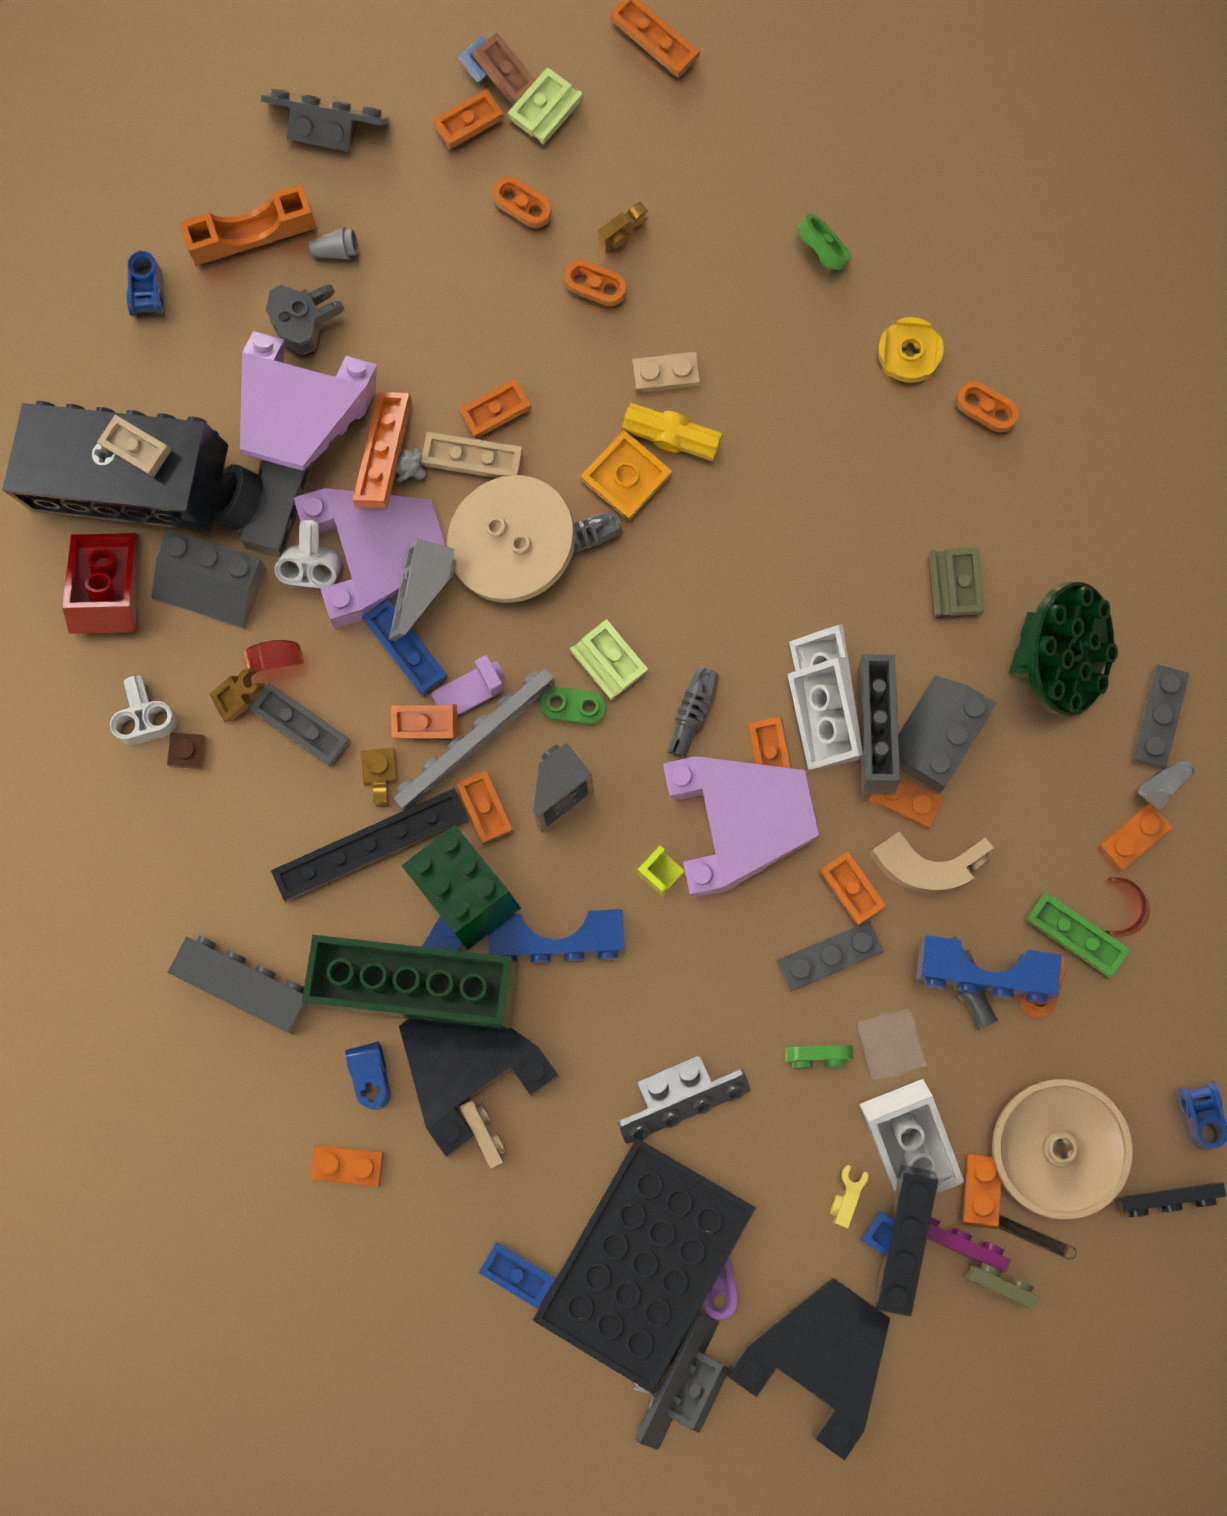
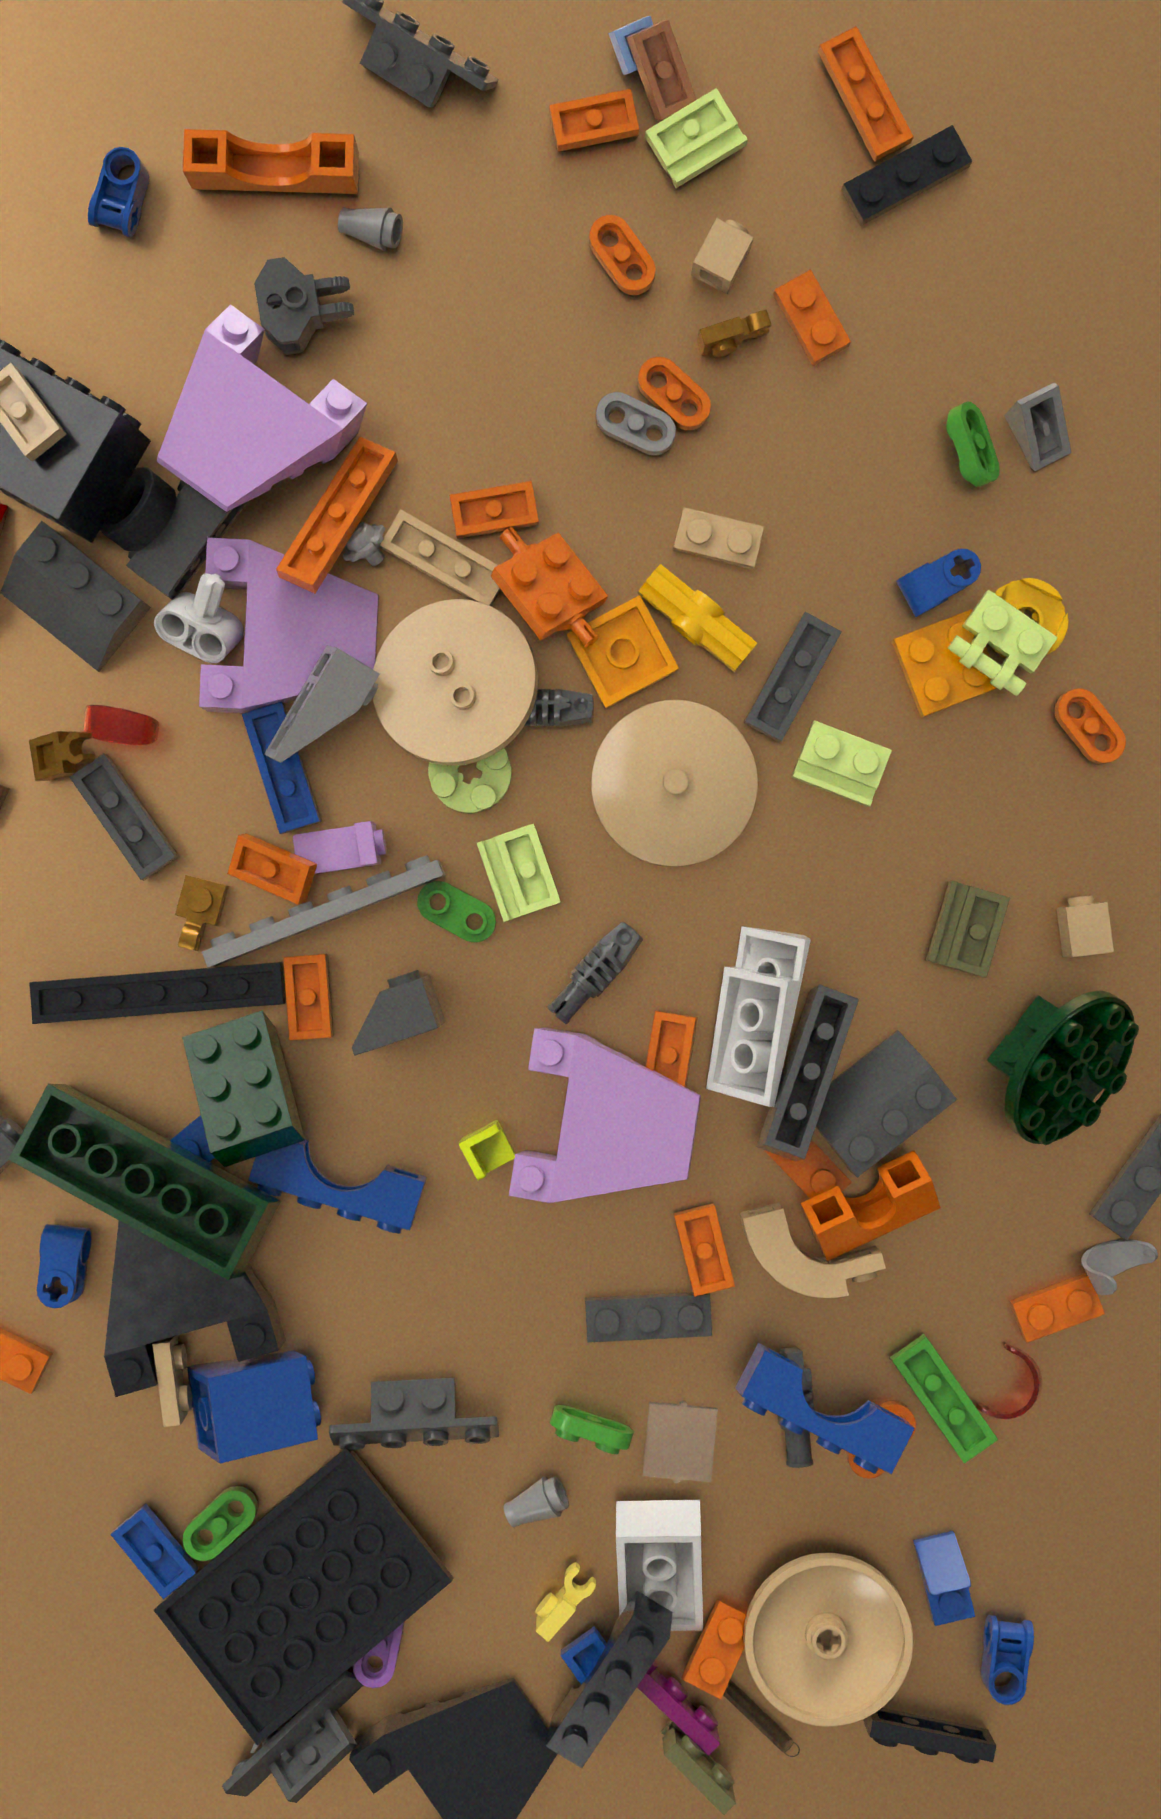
camera: 15 degrees right, 10 degrees up
none -> bright green plate [183,1486,258,1561]
none -> blue slope [187,1351,321,1464]
none -> yellowish green plate [428,748,512,814]
none -> orange plate [491,527,608,648]
none -> light grey cone [504,1476,569,1527]
none -> tan dish [591,700,758,867]
none -> light grey plate [596,392,676,456]
none -> tan brick [691,218,754,294]
none -> dark grey plate [744,612,842,742]
none -> orange plate [773,269,851,366]
none -> yellowish green plate [791,720,892,807]
none -> orange arch [800,1150,941,1261]
none -> black plate [841,125,972,226]
none -> light orange plate [892,609,998,718]
none -> blue piece [896,548,981,617]
none -> slope [913,1531,975,1626]
none -> yellowish green plate [947,590,1058,696]
none -> light grey slope [1004,382,1071,471]
none -> tan brick [1056,895,1114,958]

